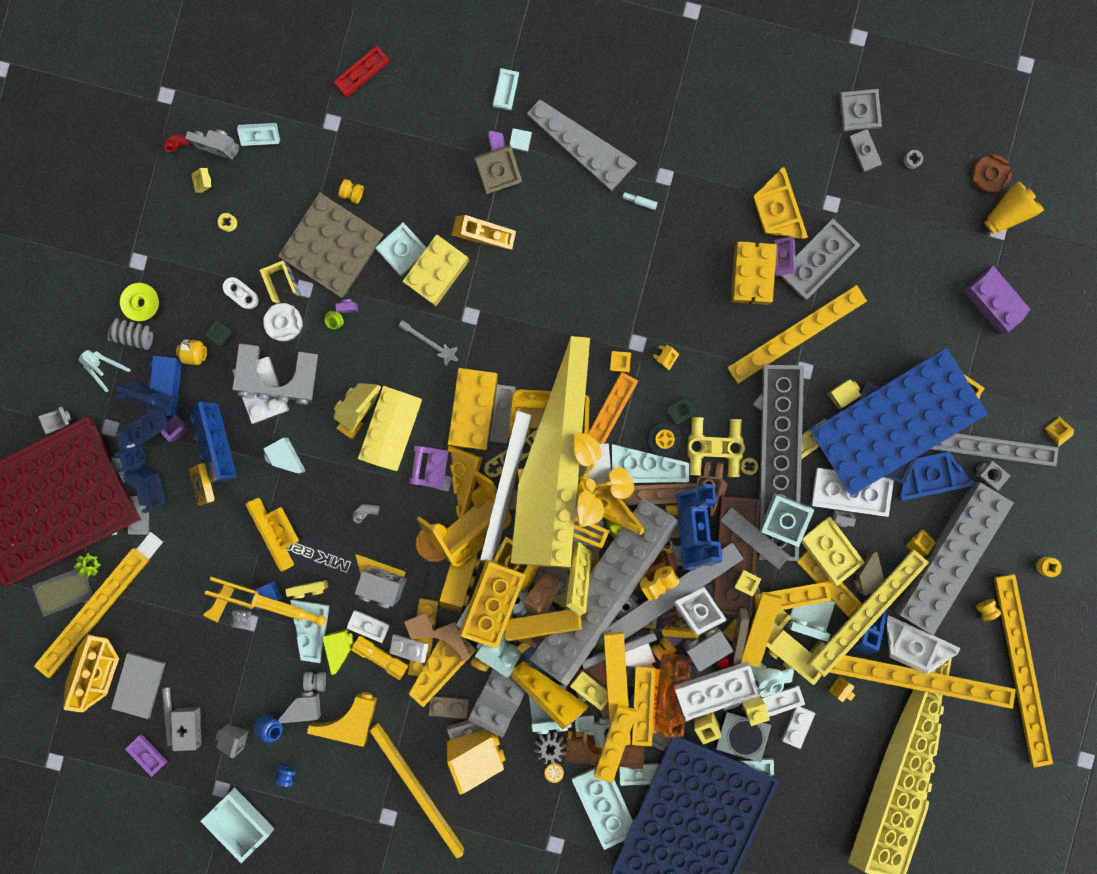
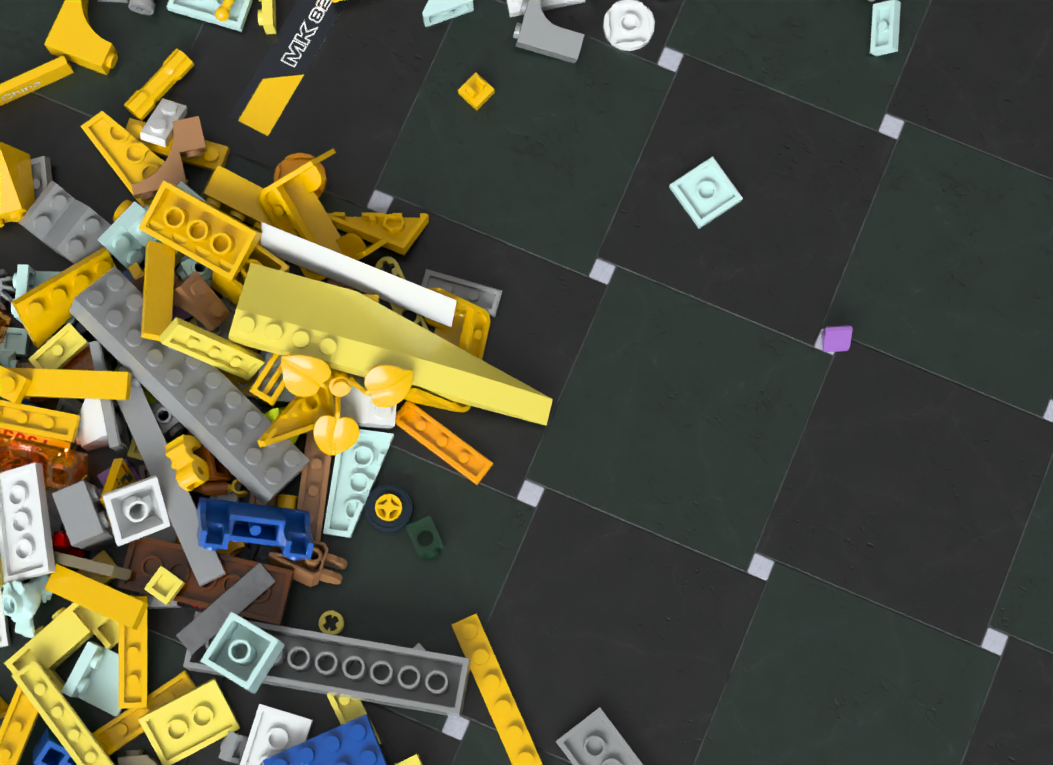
camera: 100 degrees right, 10 degrees down
light yellow piece [260,260,301,304] -> none
dark tan plate [278,193,385,298] -> none
neon yellow slope [322,629,354,675] -> none
lime plate [324,311,344,329] -> none
red tile [333,45,390,98] -> none
light yellow slope [333,383,381,431] -> none
medium lavender plate [336,299,358,314] -> none
yellow wheel [339,179,364,204] -> none
white plate [347,610,390,643] -> none
light grey arm [352,504,379,523] -> none
light grey brick [355,565,407,608] -> none
light yellow slope [358,386,422,471] -> none
light grey piece [398,320,458,366] -> none
light yellow brick [403,235,469,306] -> none
medium lavender plate [409,446,449,489] -> none
dark tan plate [429,695,469,719] -> none
yellow brick [448,368,498,450] -> none
yellow slope [452,215,516,250] -> none
dark tan tile [474,145,522,194] -> none
light aqua tile [492,68,519,111] -> none
light aqua tile [510,128,532,152] -> none
light grey wing [527,100,637,192] -> none
yellow plate [610,351,631,372] -> none
light aqua pin [623,192,658,210] -> none
yellow wheel [651,636,677,663] -> none
yellow tile [653,345,679,370] -> none
light yellow piece [687,417,745,477] -> none
yellow piece [731,242,777,305] -> none
yellow wing [753,167,808,239] -> none
medium lavender plate [774,236,796,276] -> none

